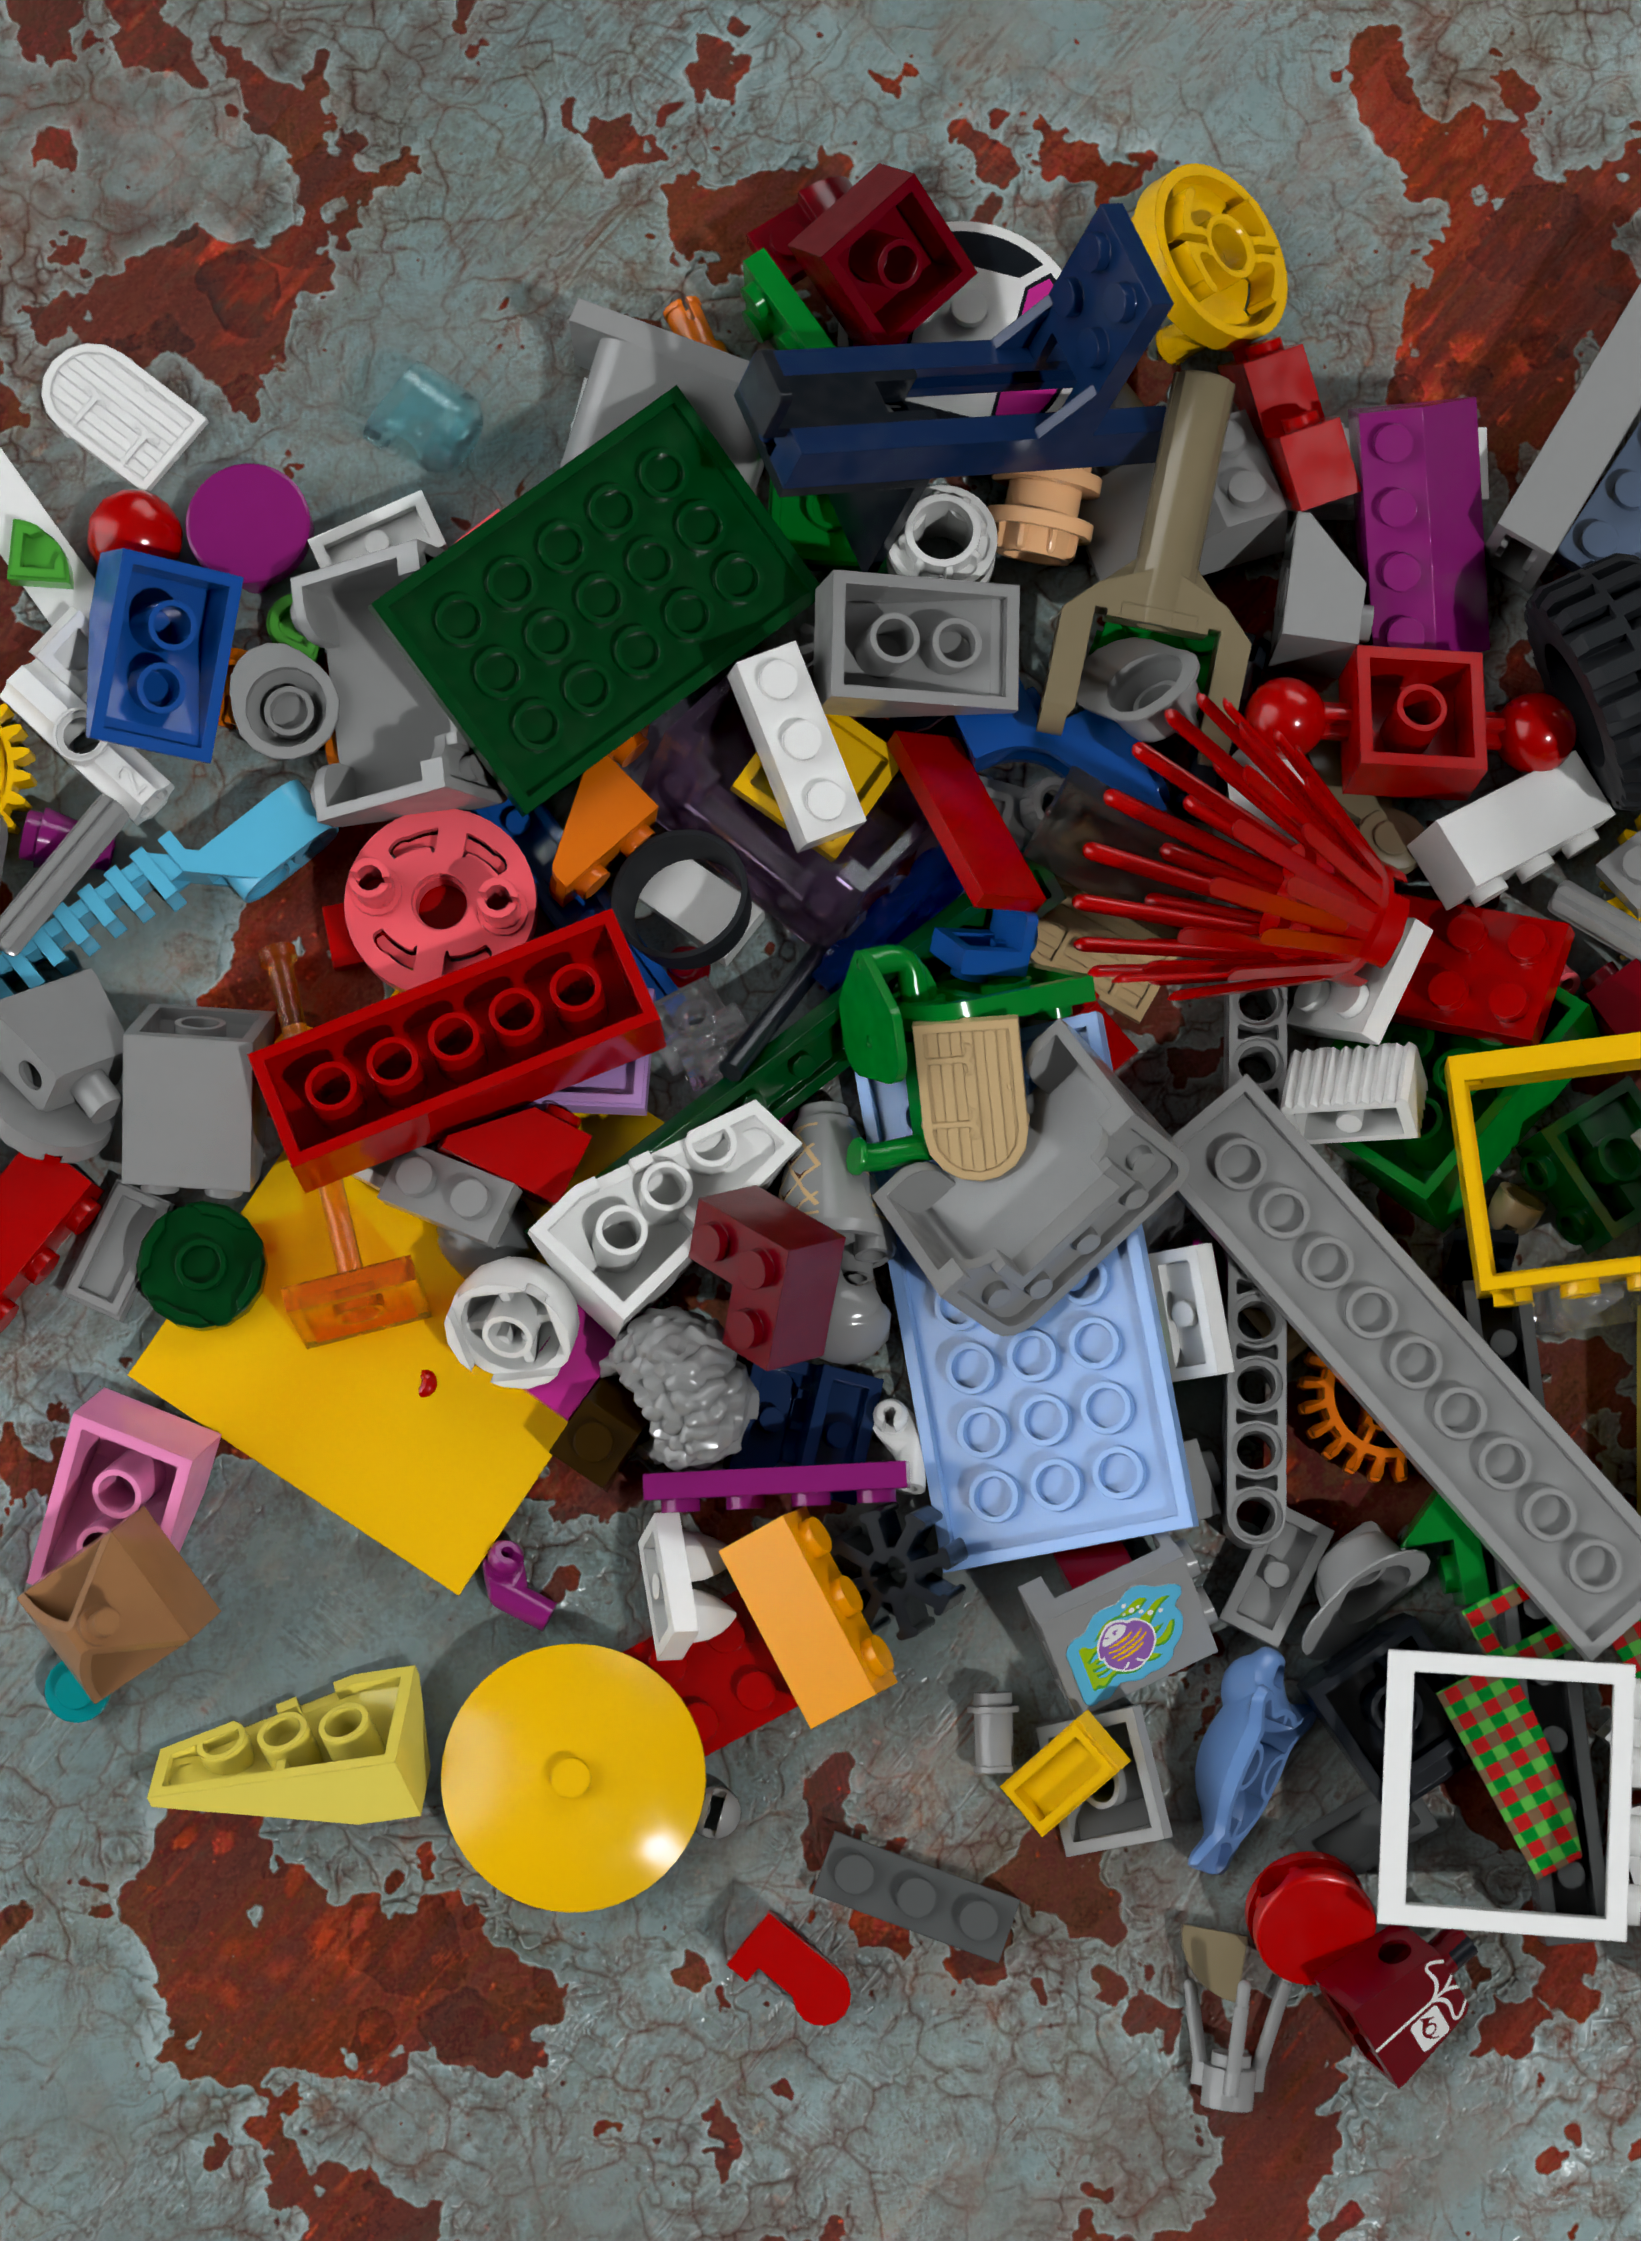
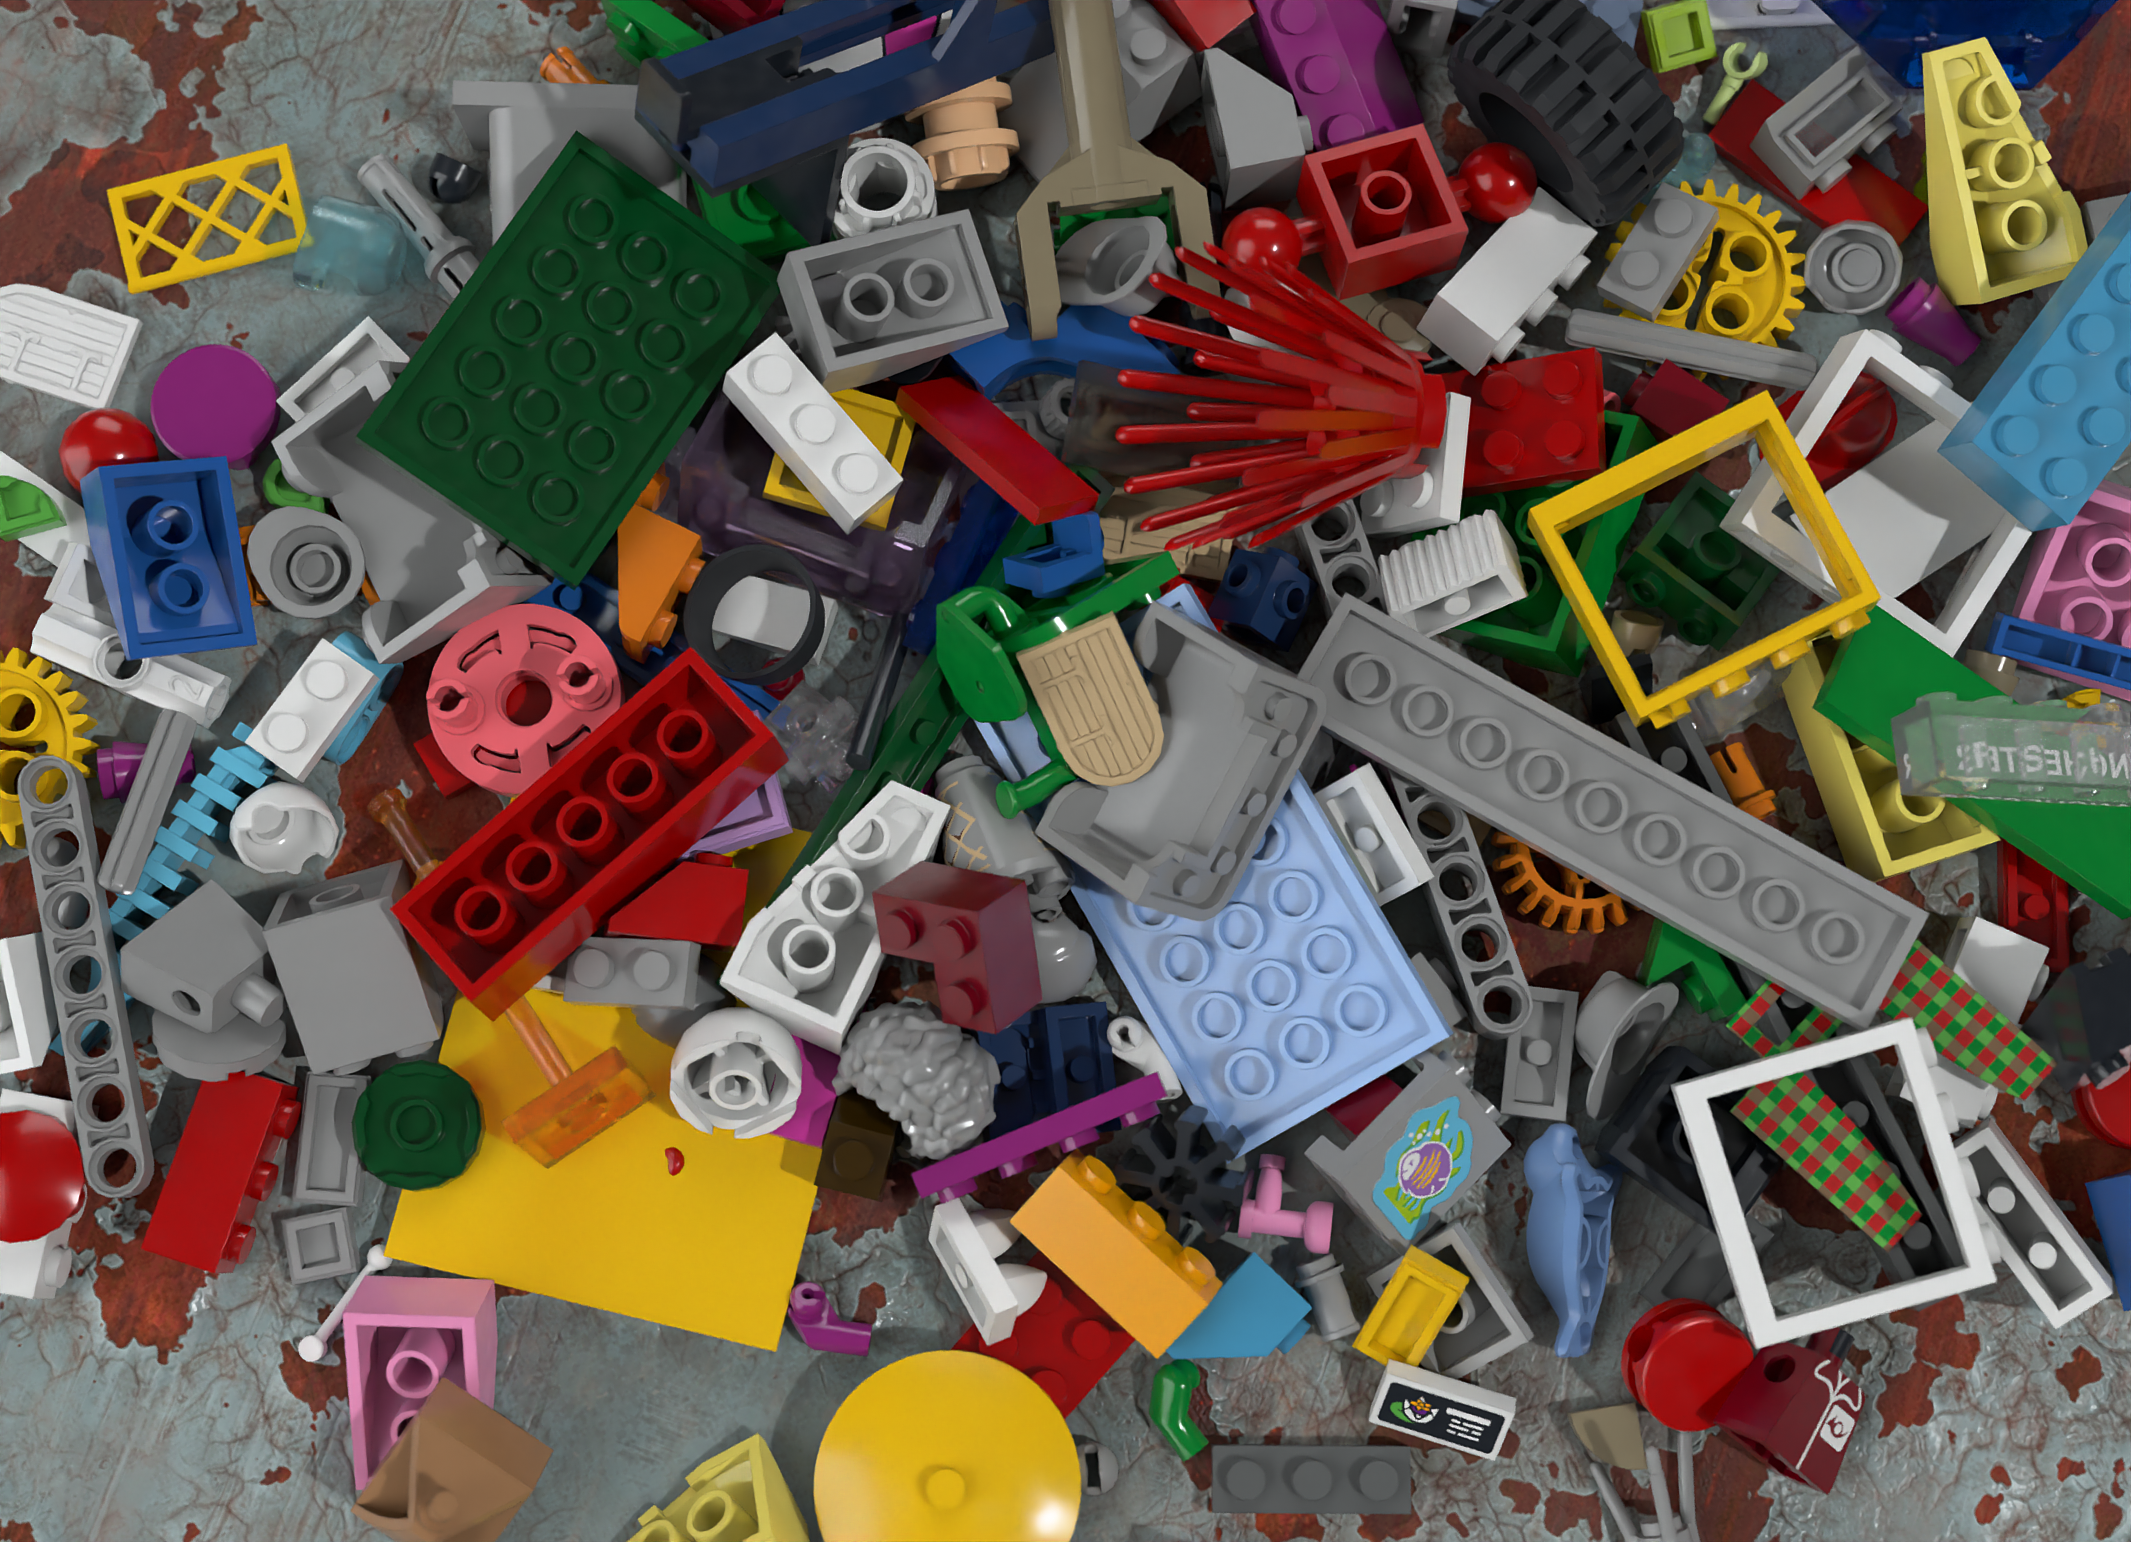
camera: 20 degrees left, 0 degrees up
none -> yellow window [107,143,315,295]
none -> white hair [229,781,339,874]
none -> white plate [245,638,380,783]
none -> light grey tile [281,1207,362,1285]
none -> white hinge [298,1244,393,1362]
none -> light grey pin [357,154,480,299]
none -> black hinge [427,152,482,204]
none -> green arm [1149,1359,1209,1462]
none -> dark azure slope [1166,1252,1312,1359]
none -> dark blue brick [1207,546,1318,652]
none -> bright pink piece [1238,1154,1334,1255]
none -> tile [1369,1359,1516,1461]
none -> orange pin [1709,742,1777,820]

